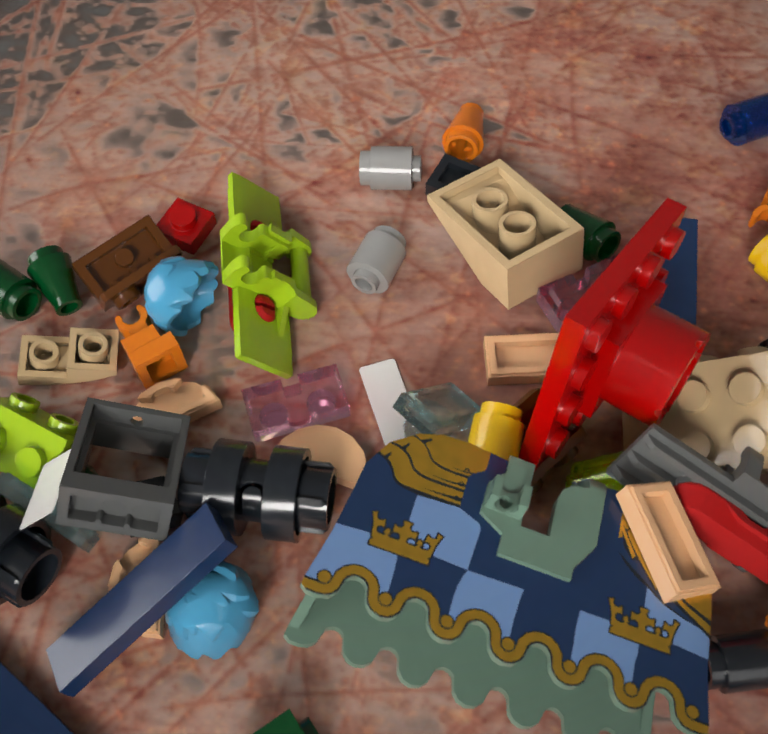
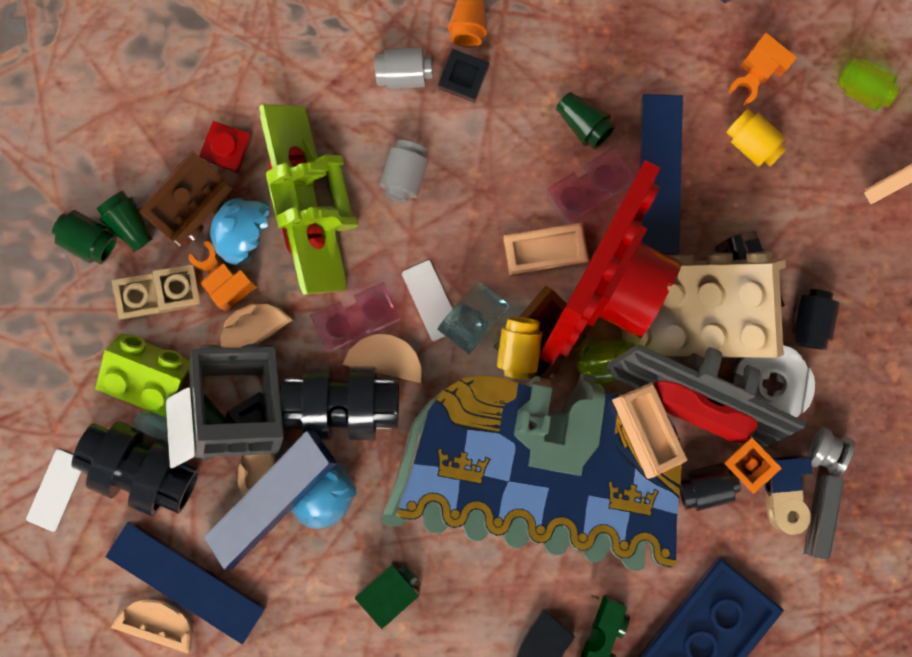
camera: 10 degrees left, 25 degrees up
tan slope [427,159,584,310] -> none

